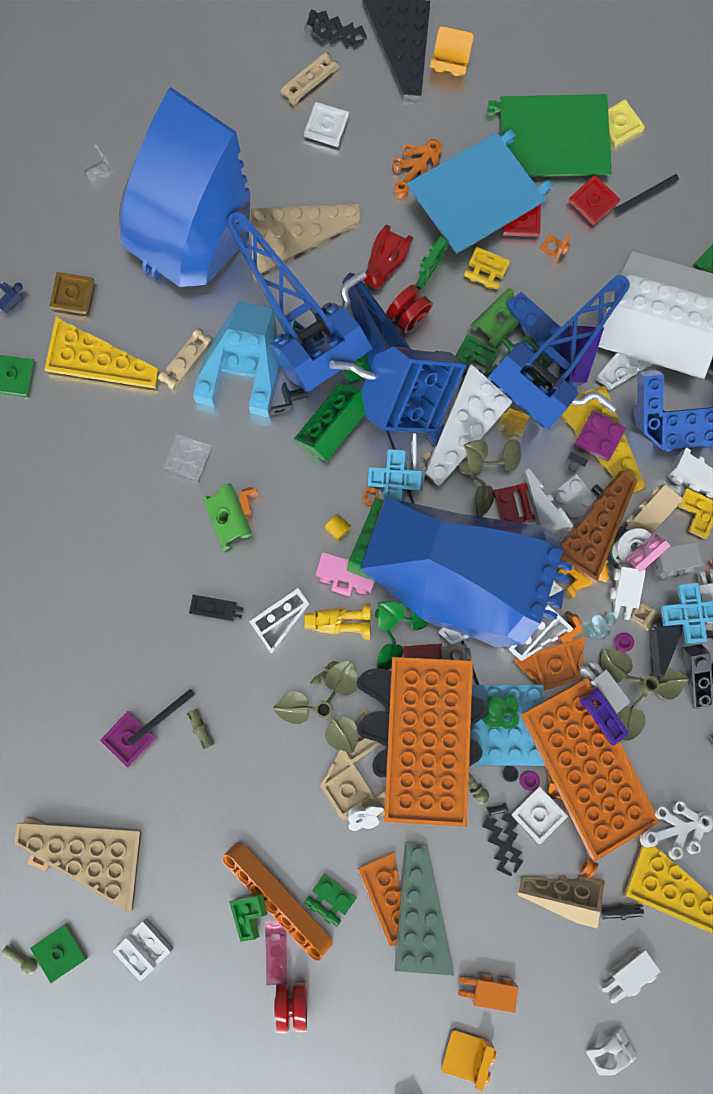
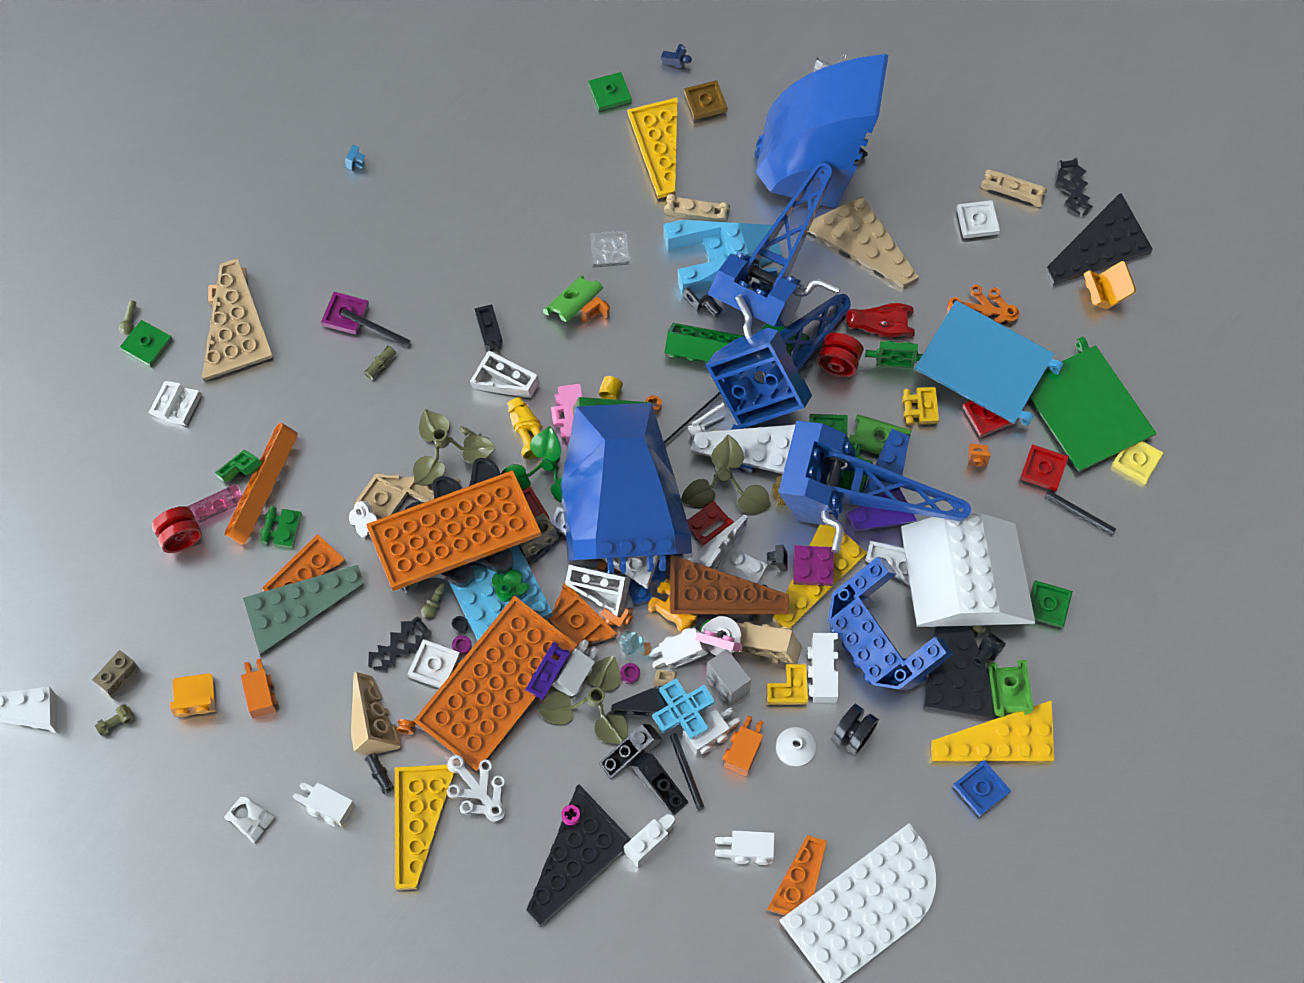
camera: 65 degrees right, 15 degrees down
medium azure plate [367,449,424,501] -> none

